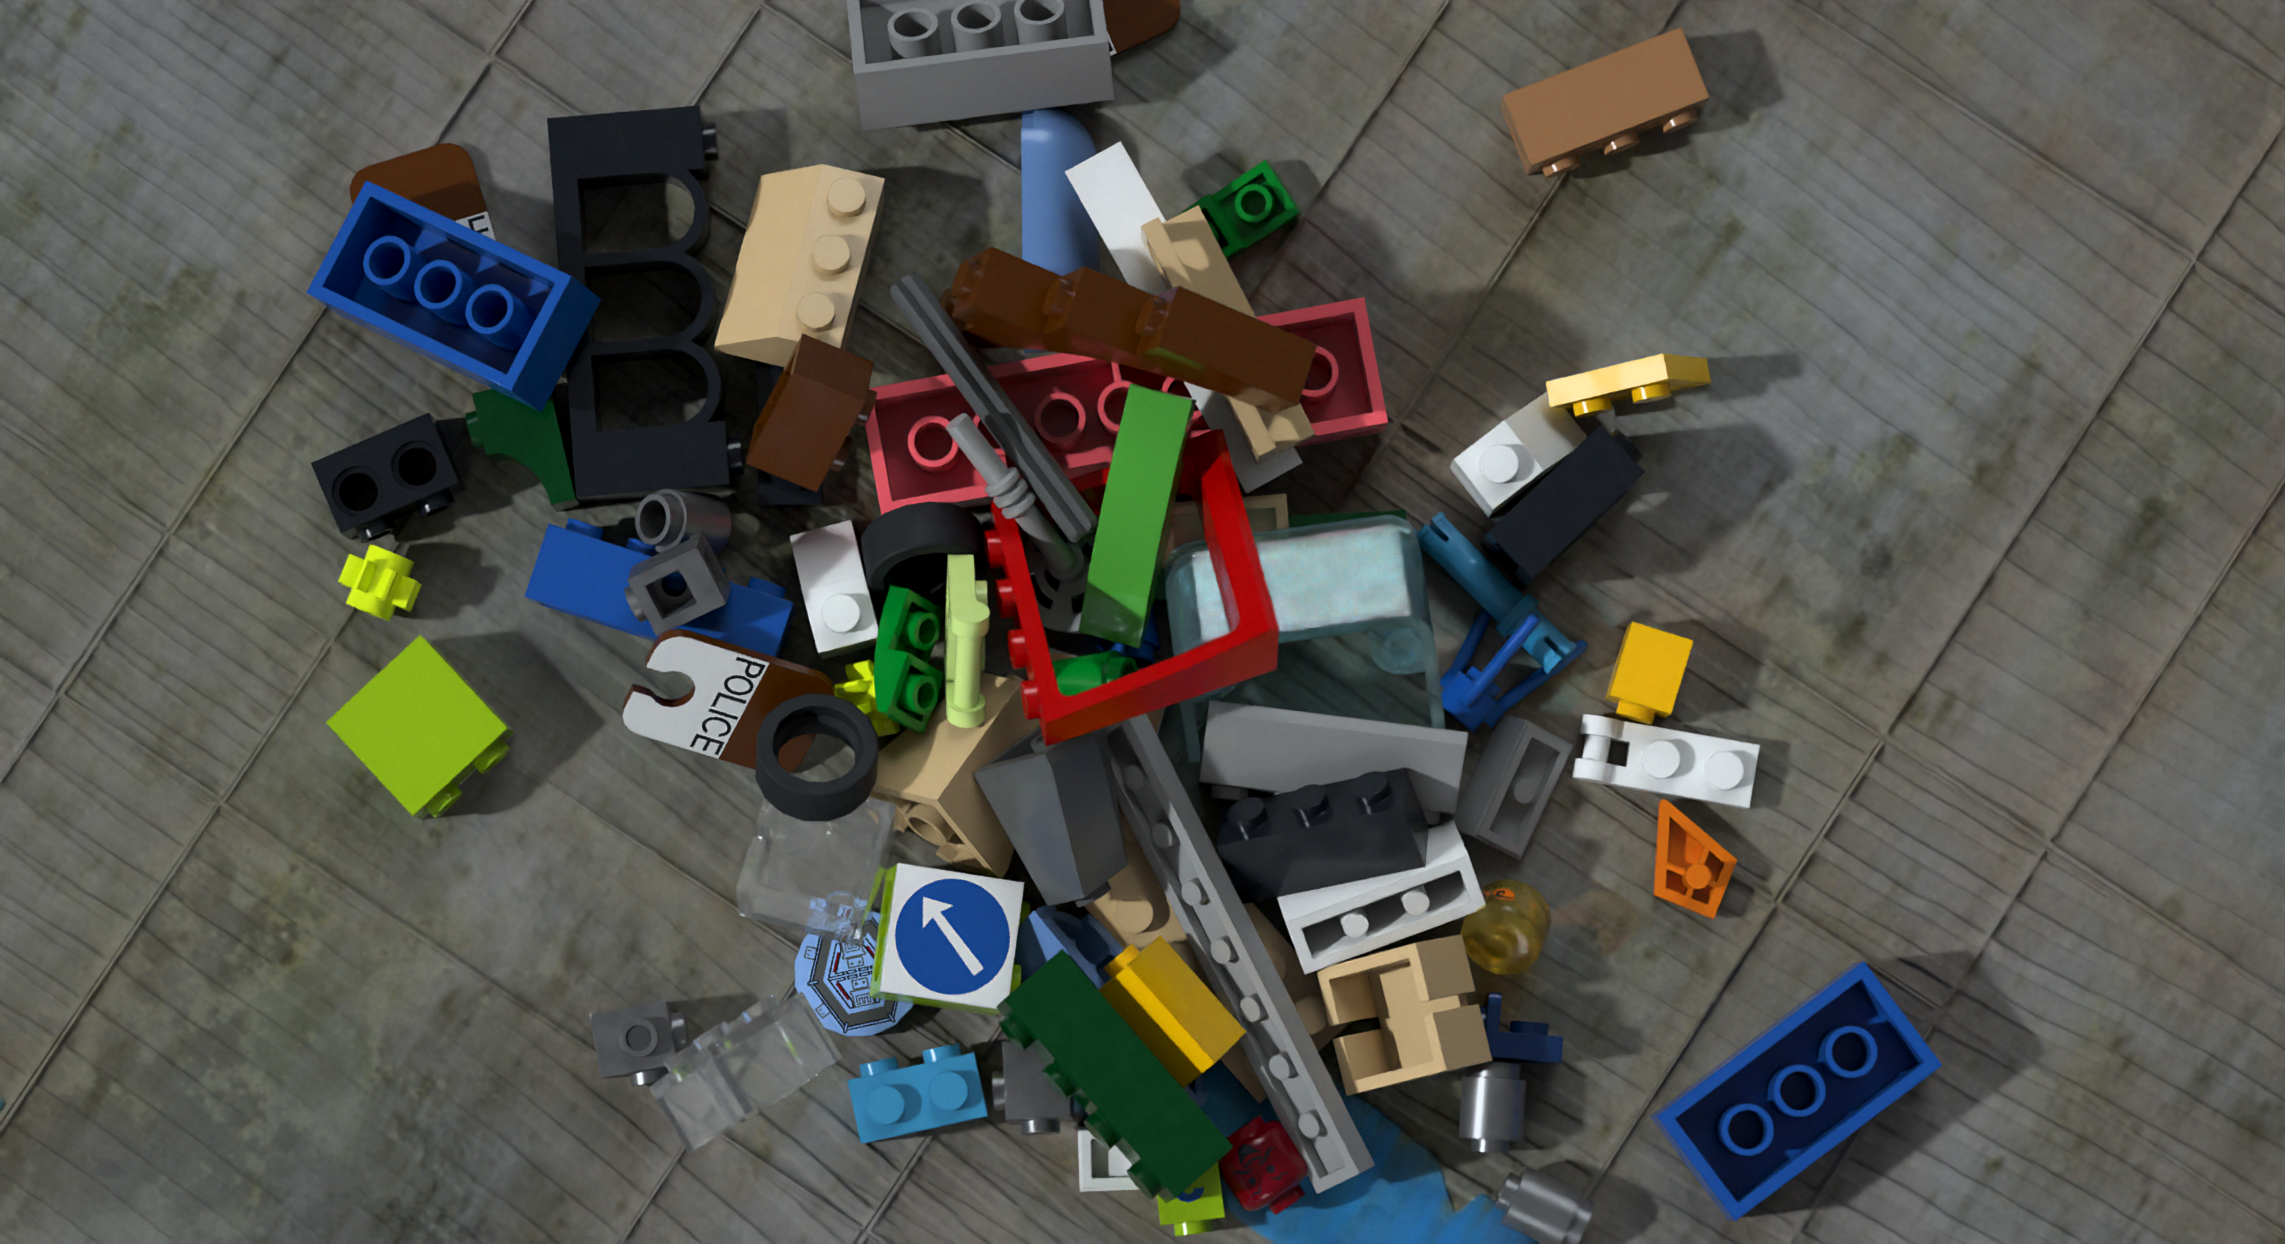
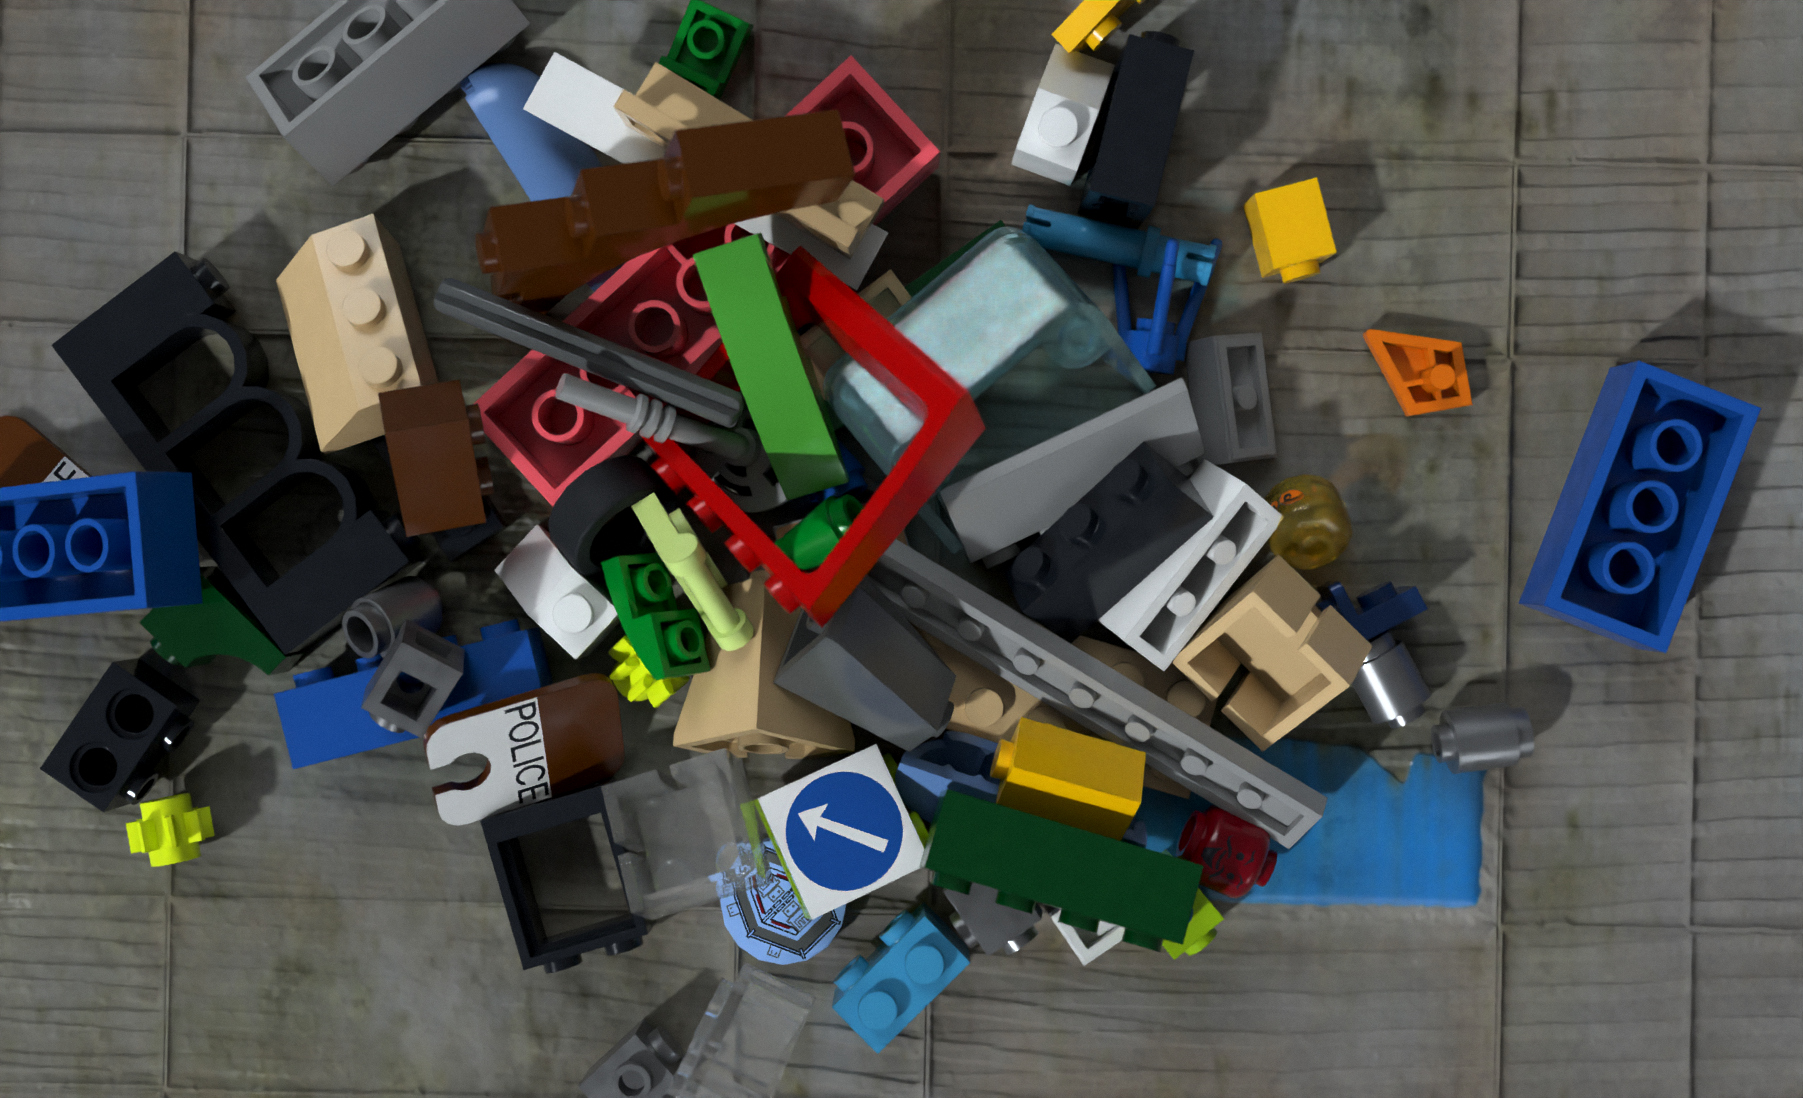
camera: 30 degrees left, 5 degrees up
lime piece [326,635,515,820] -> none
black tyre [756,694,878,822] -> none
white plate [1572,714,1760,809] -> none
none -> black window [480,777,657,974]

